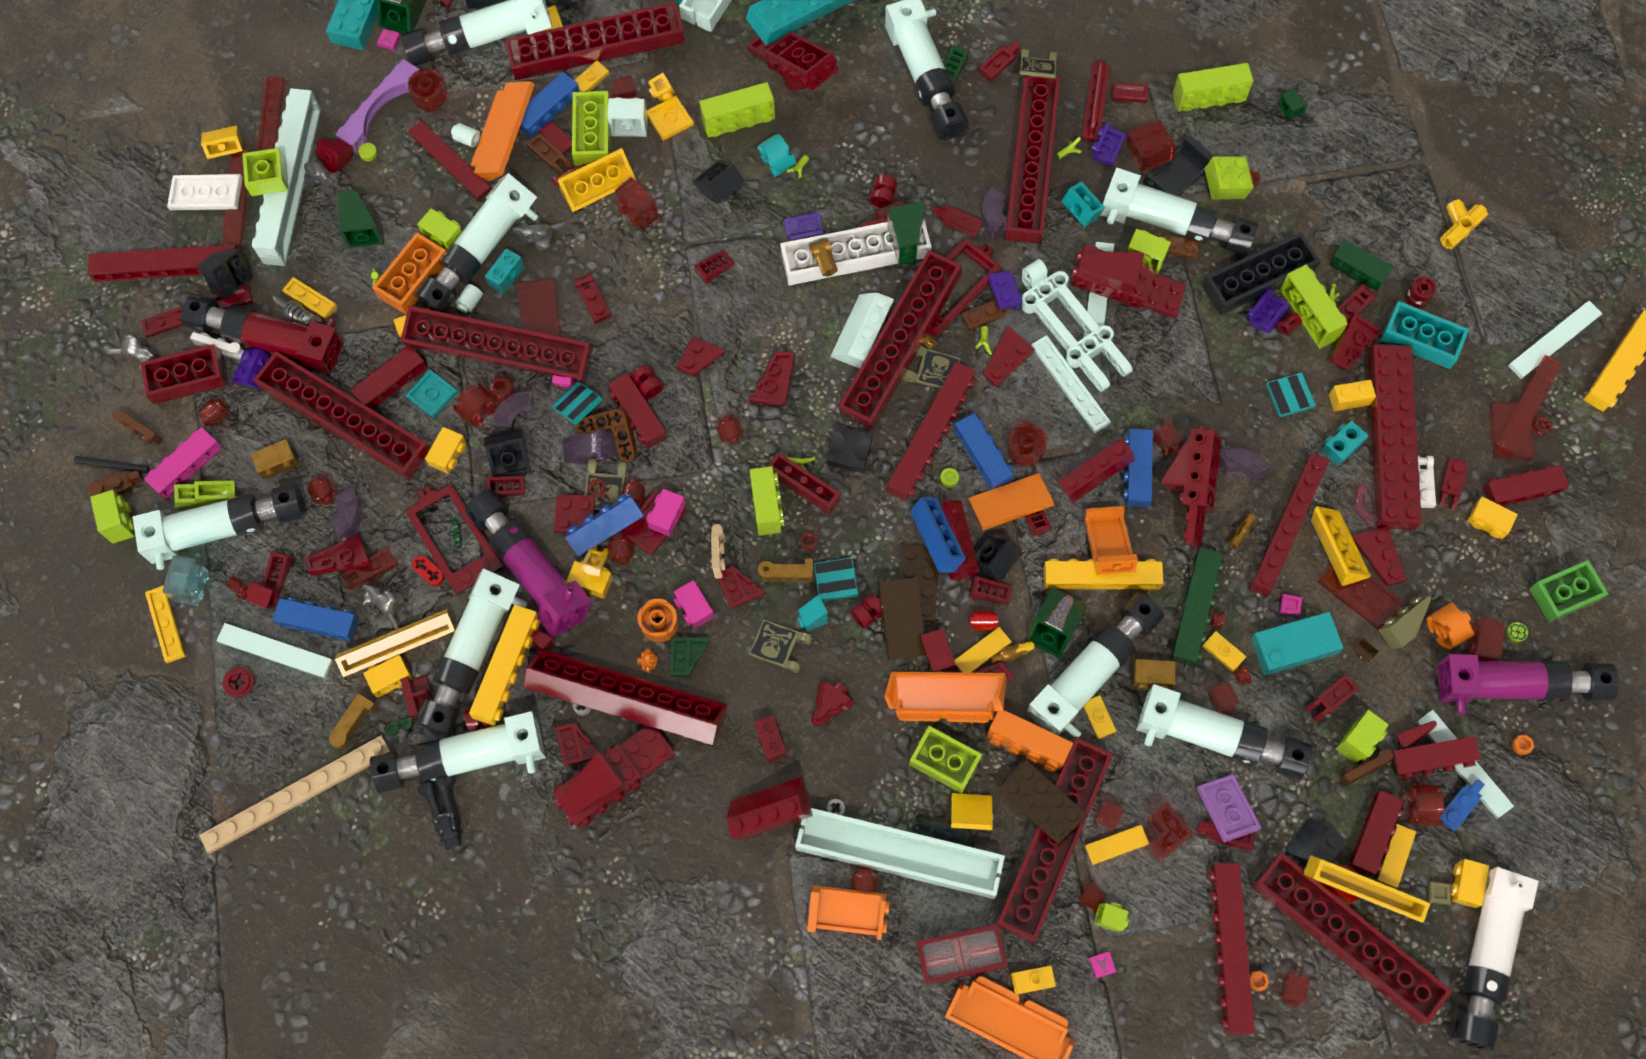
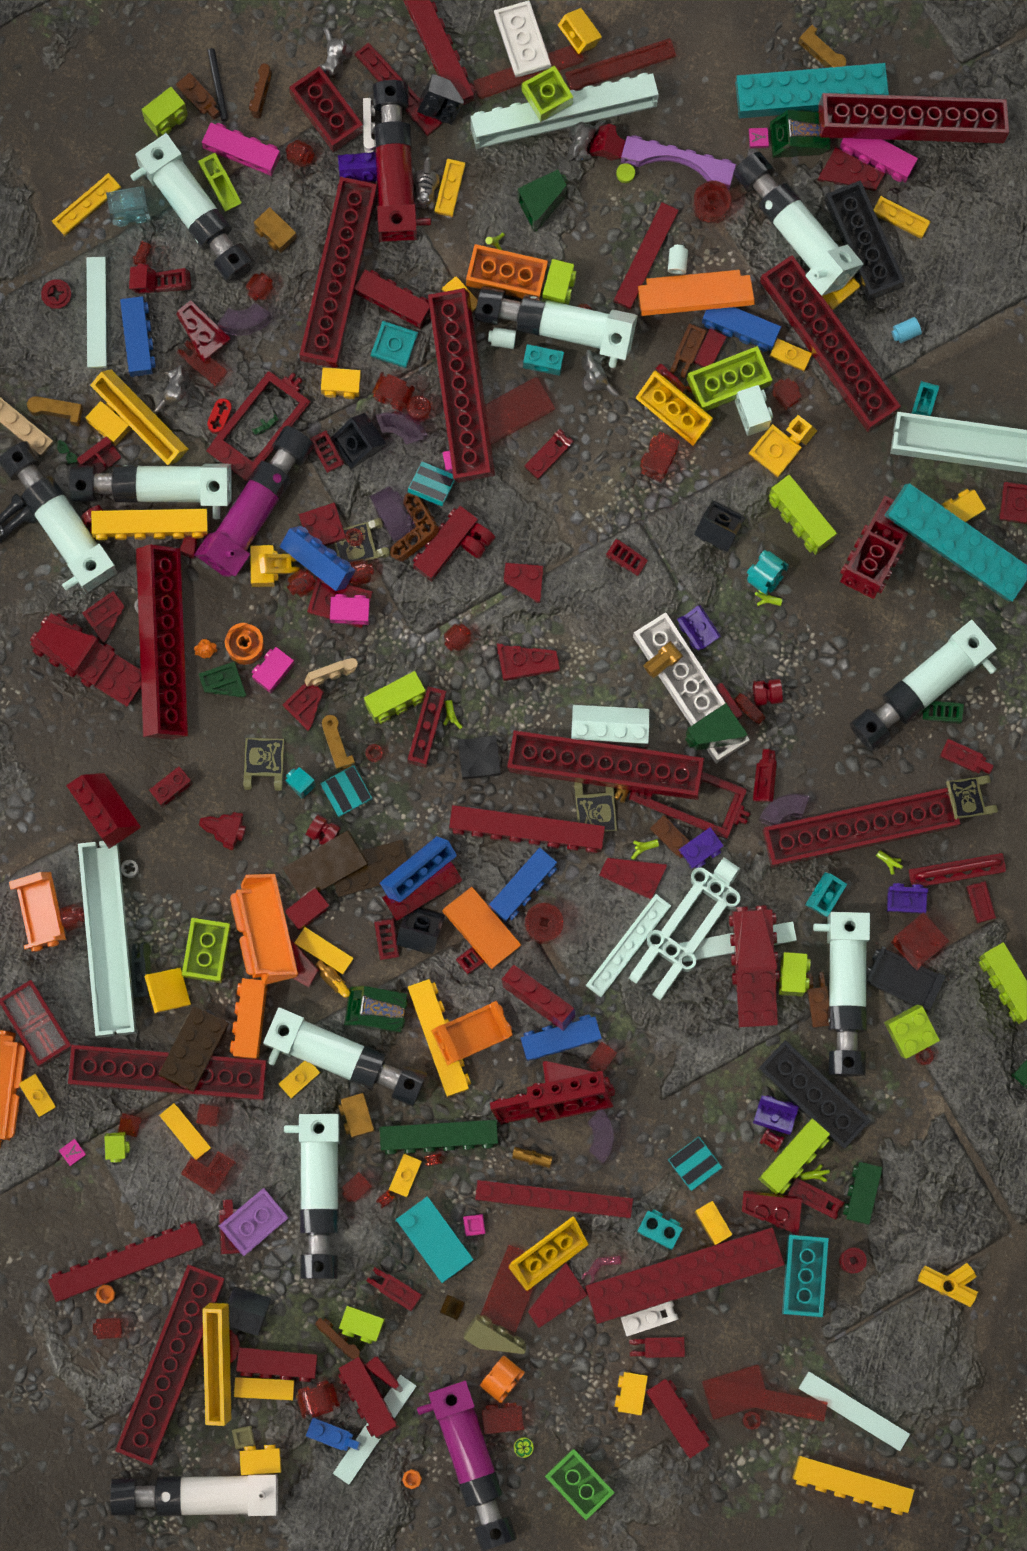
camera: 65 degrees right, 10 degrees up
lime tile [940,468,959,488] -> none
red brick [969,611,998,631] -> none

